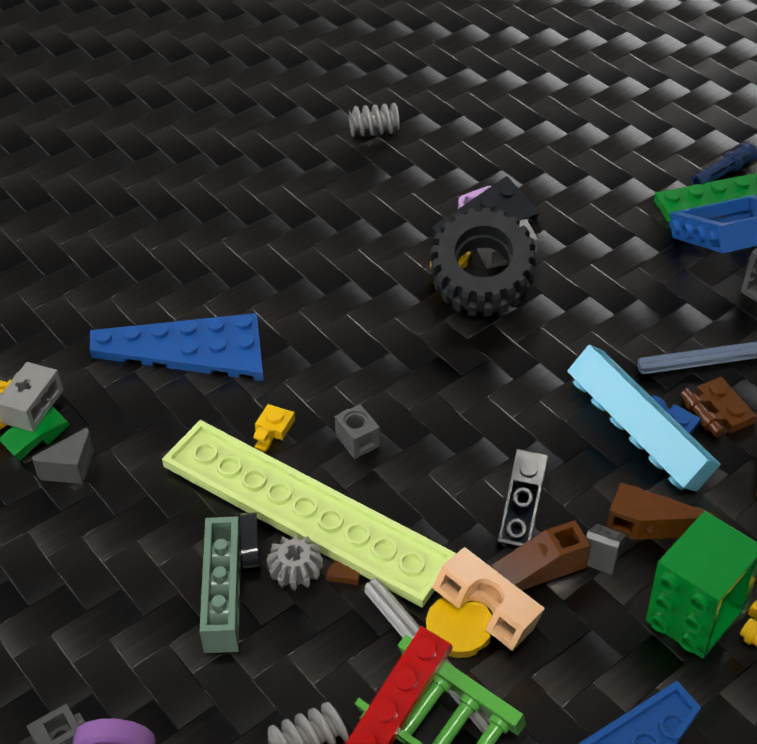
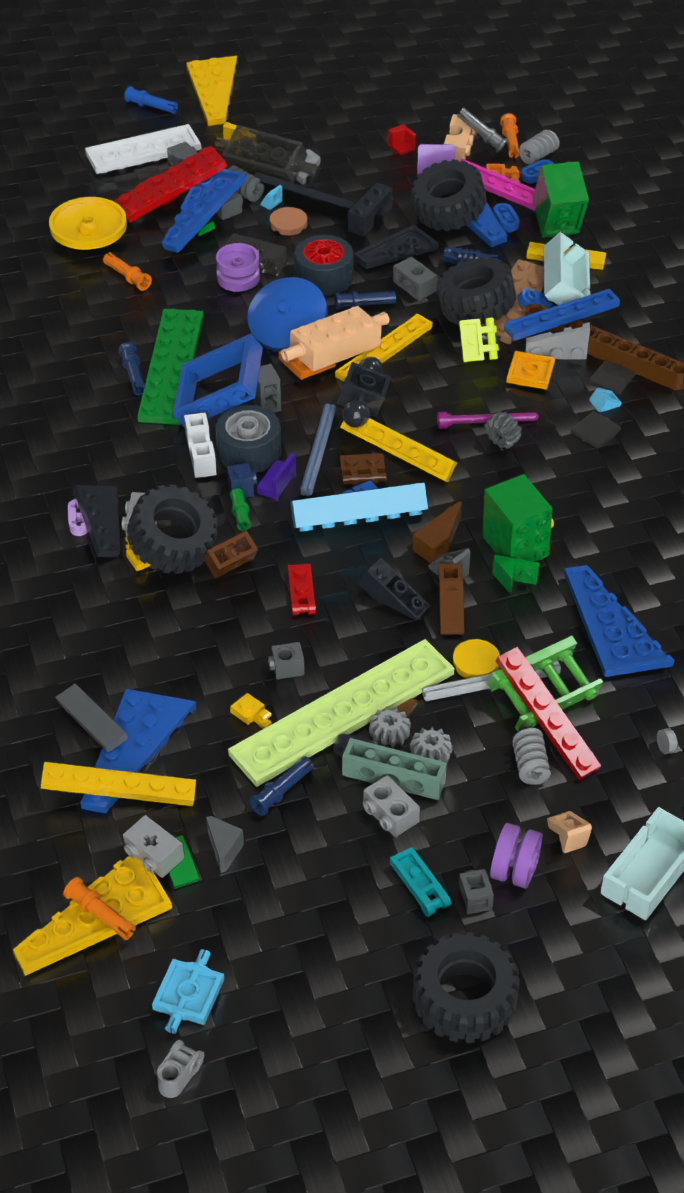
camera: 70 degrees left, 0 degrees up
light nougat arch [432,547,545,651] -> none
none -> yellow plate [41,762,196,806]
none -> dark grey tile [56,684,129,753]
none -> white arch [184,413,216,478]
none -> reddish brown brick [204,531,258,579]
none -> black wheel [215,405,281,473]
none -> dark blue brick [227,463,257,498]
none -> green pin [230,488,251,531]
none -> dark blue pin [249,756,314,816]
none -> dark purple panel [257,453,296,500]
none -> red plate [288,564,316,616]
none -> light grey brick [363,775,420,838]
none -> teal plate [390,847,451,917]
none -> light grey gear [410,727,452,763]
none -> green slope [492,555,540,593]

